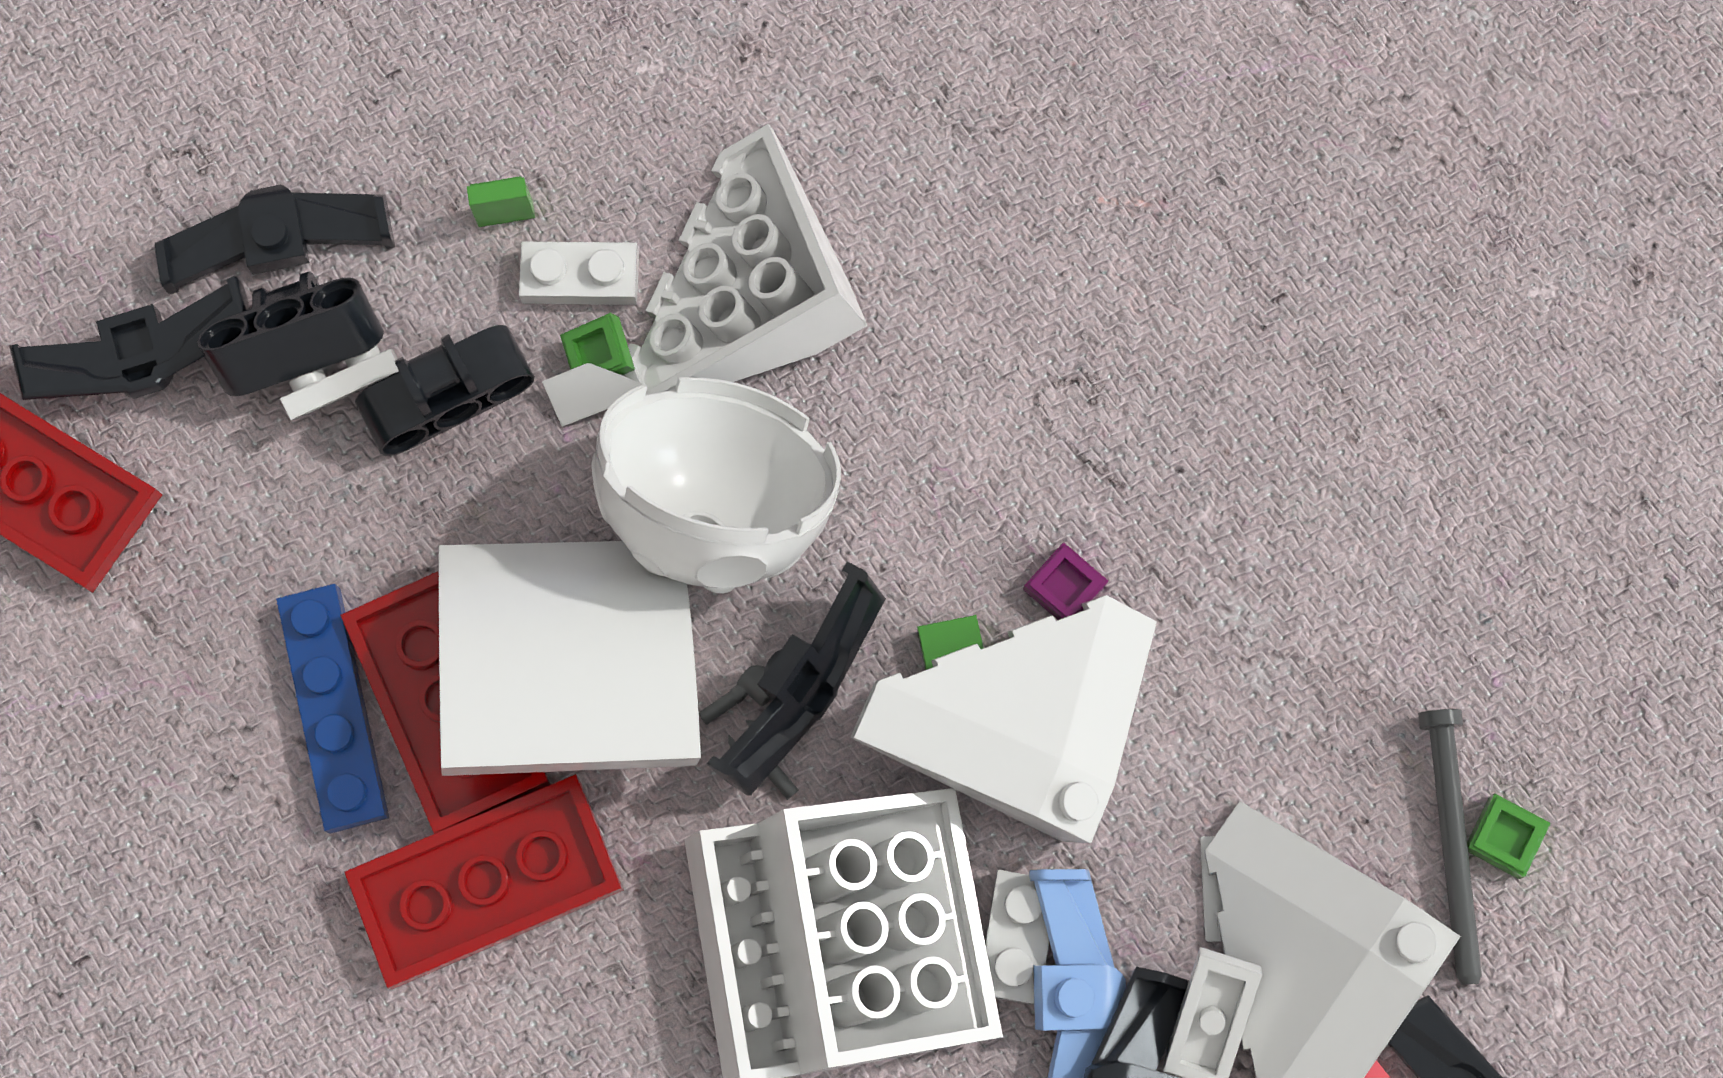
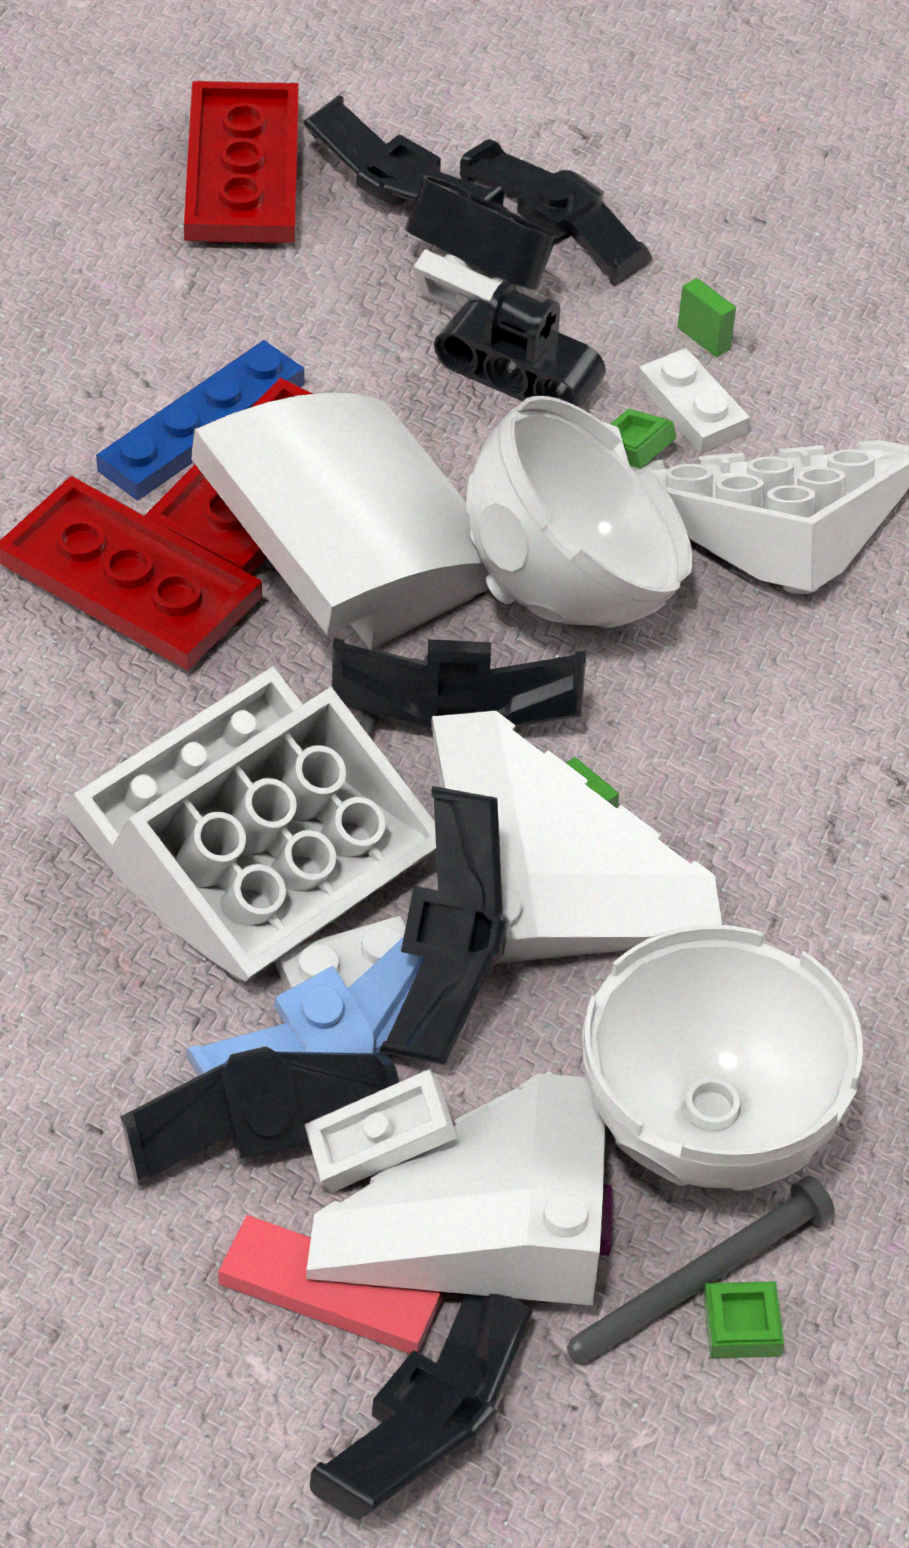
camera: 55 degrees right, 25 degrees down
magenta tile [1023,542,1109,620] -> none
none -> black plate [380,786,510,1065]
none -> white rock [582,925,863,1191]

